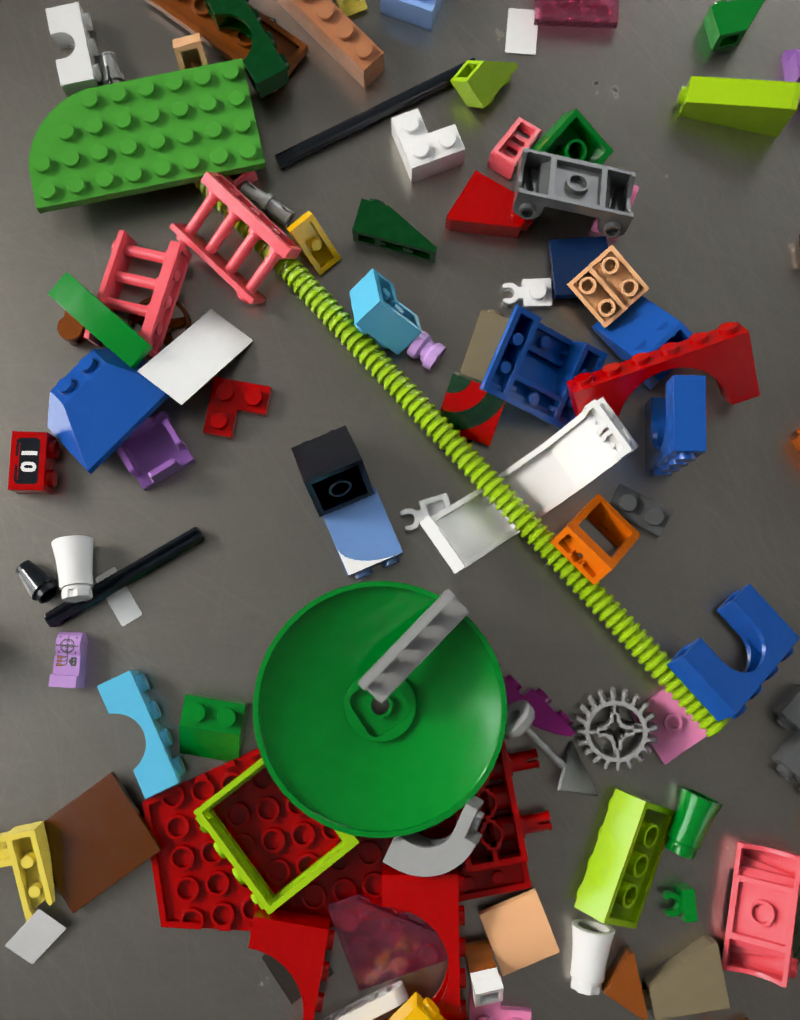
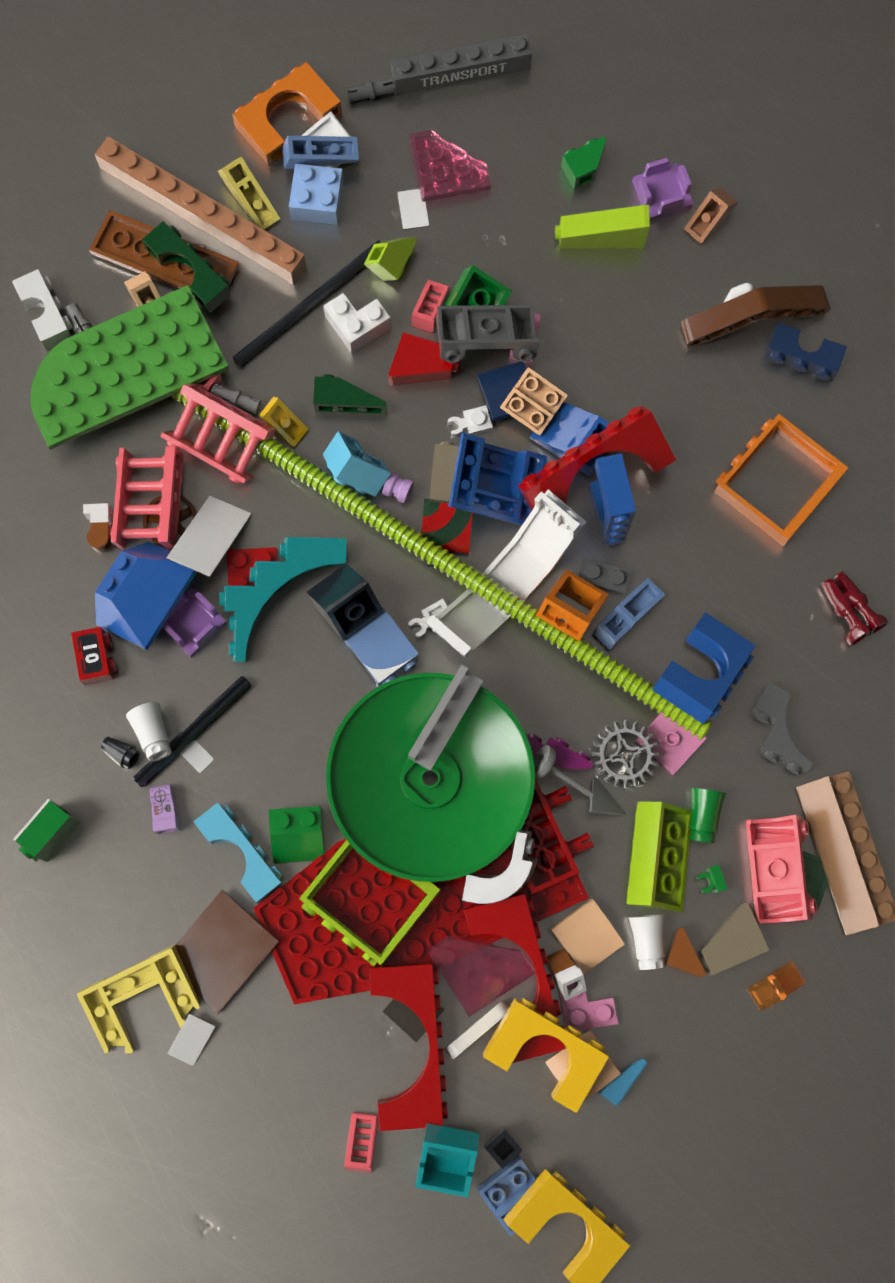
camera: 15 degrees left, 5 degrees down
green slope [48,271,153,370] -> none
none -> teal arch [219,537,347,662]
none -> medium blue slope [592,578,666,650]

